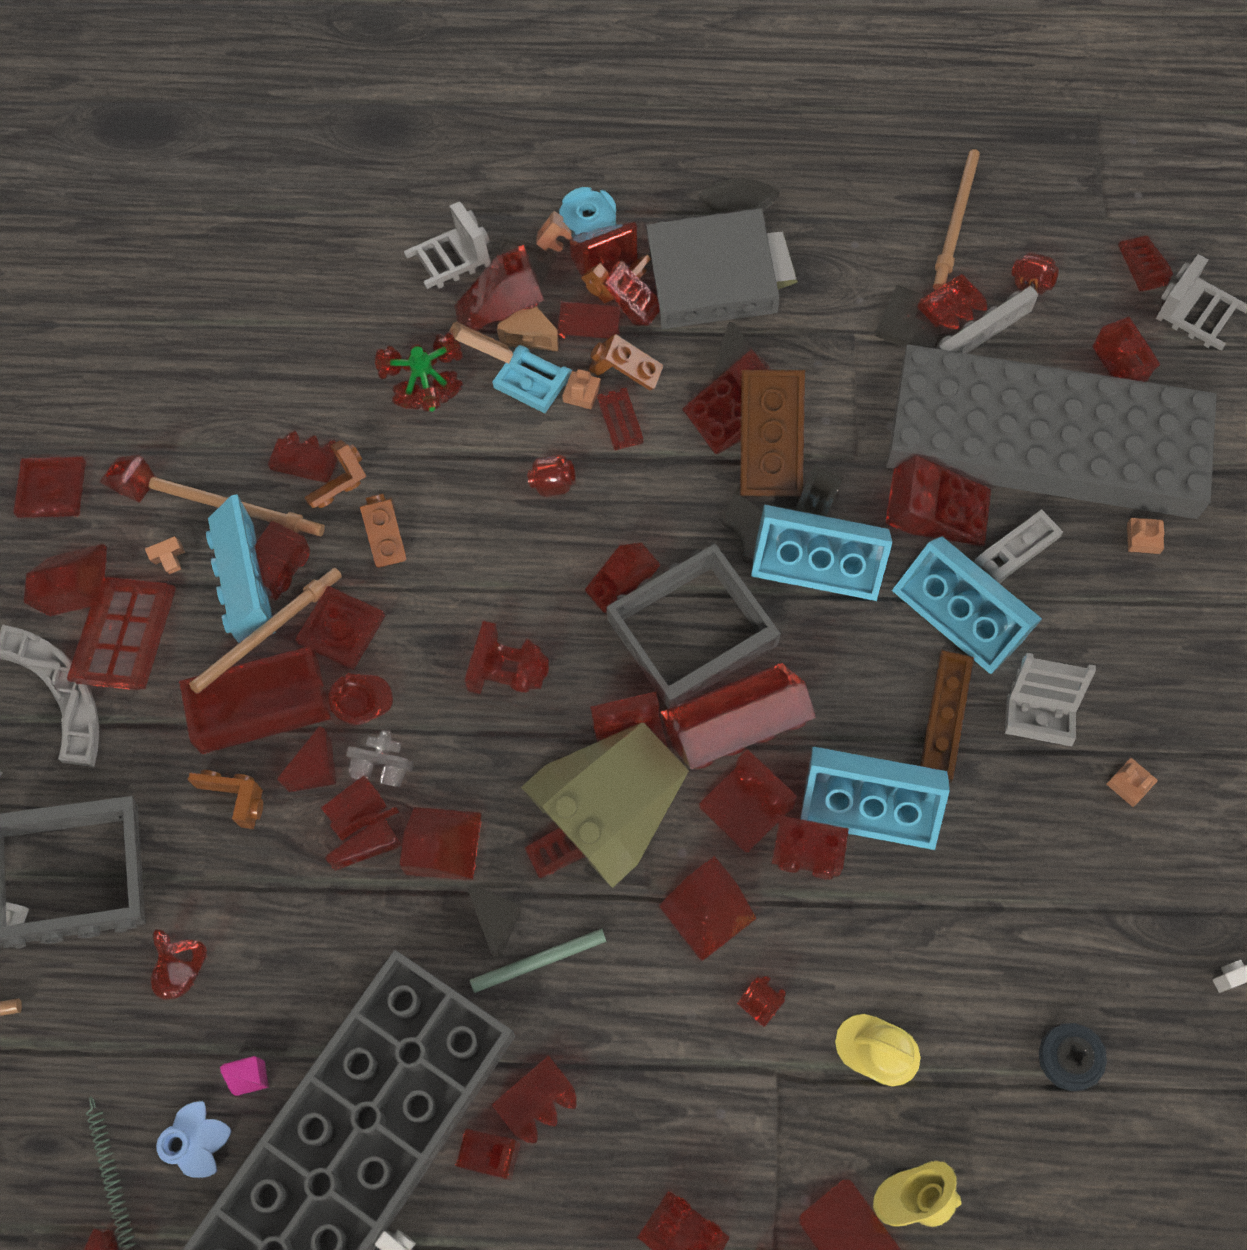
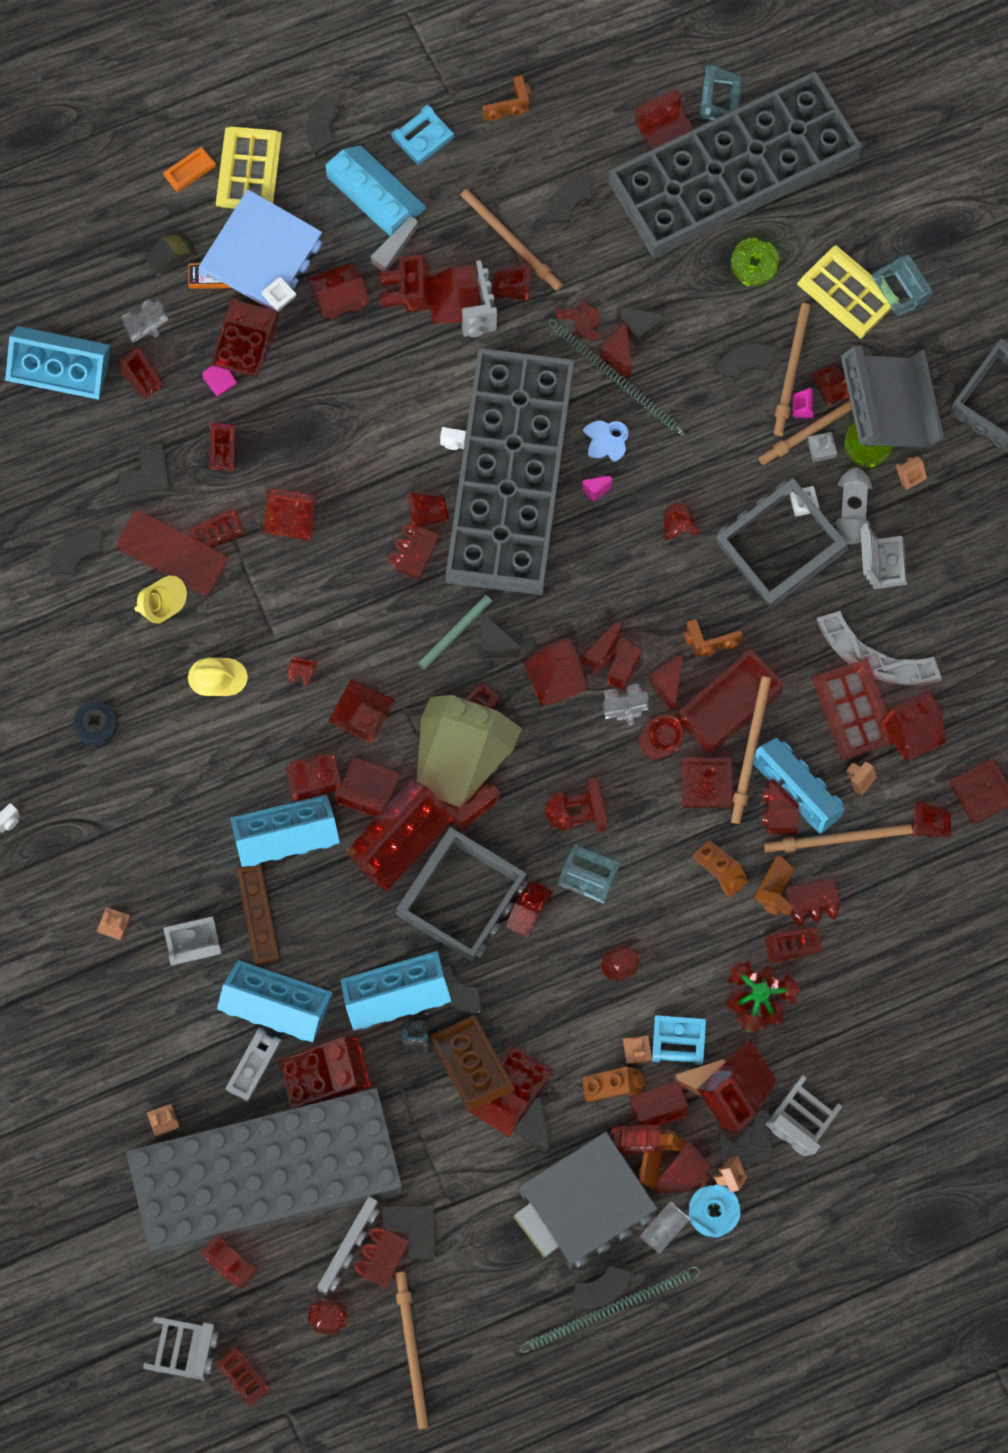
camera: 150 degrees right, 5 degrees up
medium nougat tile [449,322,513,364] -> none
clear red tile [597,387,643,451] -> none
none -> sand green piece [520,1267,700,1352]
none -> clear light blue tile [558,845,621,904]
none -> clear hips [640,1202,690,1254]
none -> clear red slope [765,927,823,964]

